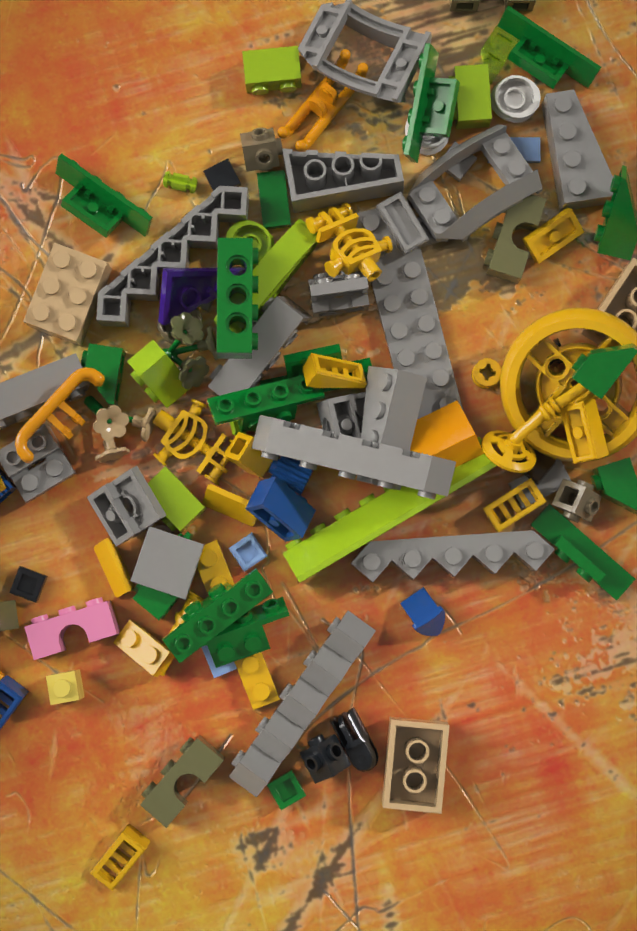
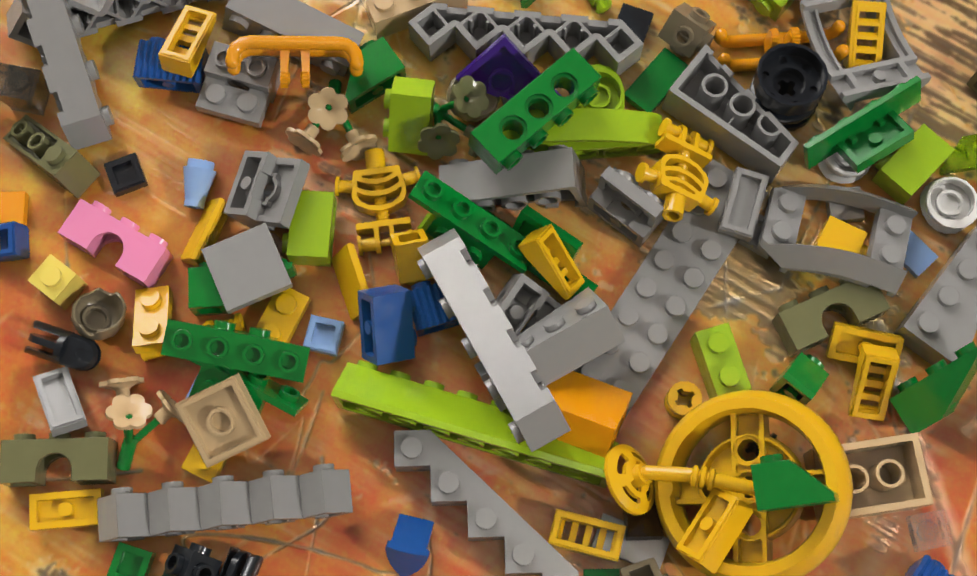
camera: 45 degrees right, 10 degrees down
none -> black arm [24,320,101,371]
none -> yellow plate [29,488,105,531]
none -> light grey tile [32,366,88,437]
none -> dark tan hair [71,288,127,341]
none -> tan plant [99,376,183,471]
none -> tan tile [174,373,271,468]
none -> light blue cone [183,158,217,209]
none -> lime brick [690,322,752,399]
none -> black wheel [749,43,829,131]
none -> green slope [769,352,829,405]
none -> yellow brick [813,215,868,255]
none -> yellow slope [843,0,887,68]
none -> yellow slope [848,343,901,422]

